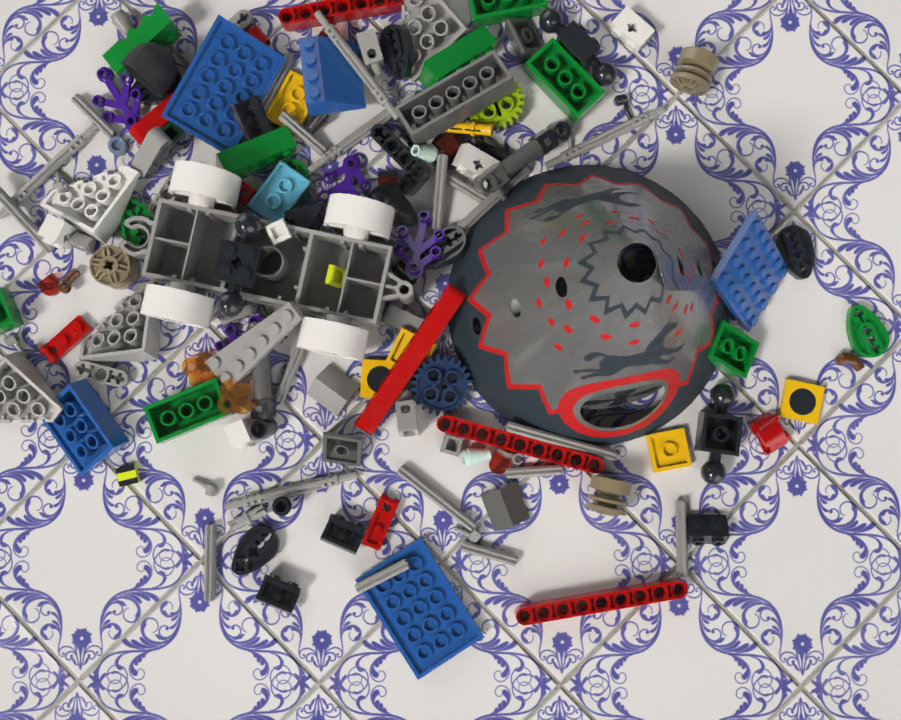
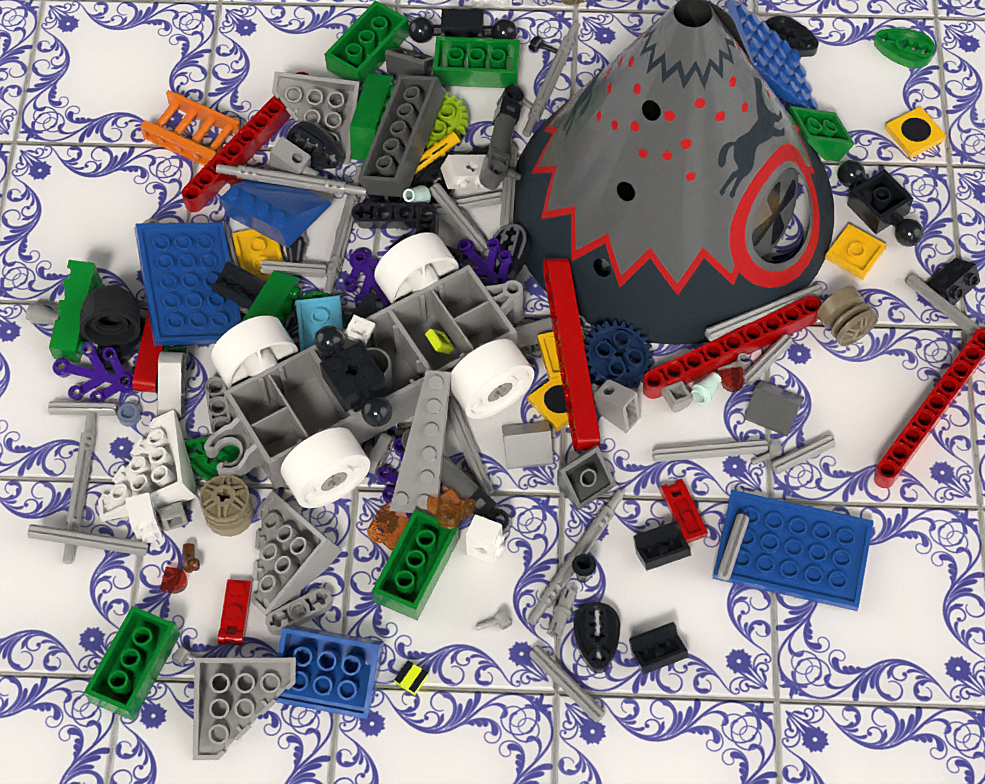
camera: 40 degrees left, 25 degrees down
light grey hand [53,171,69,194] -> none
clear red tile [435,132,458,156] -> none
red cylinder [747,412,791,456] -> none
reddish brown arm [835,352,864,372] -> none

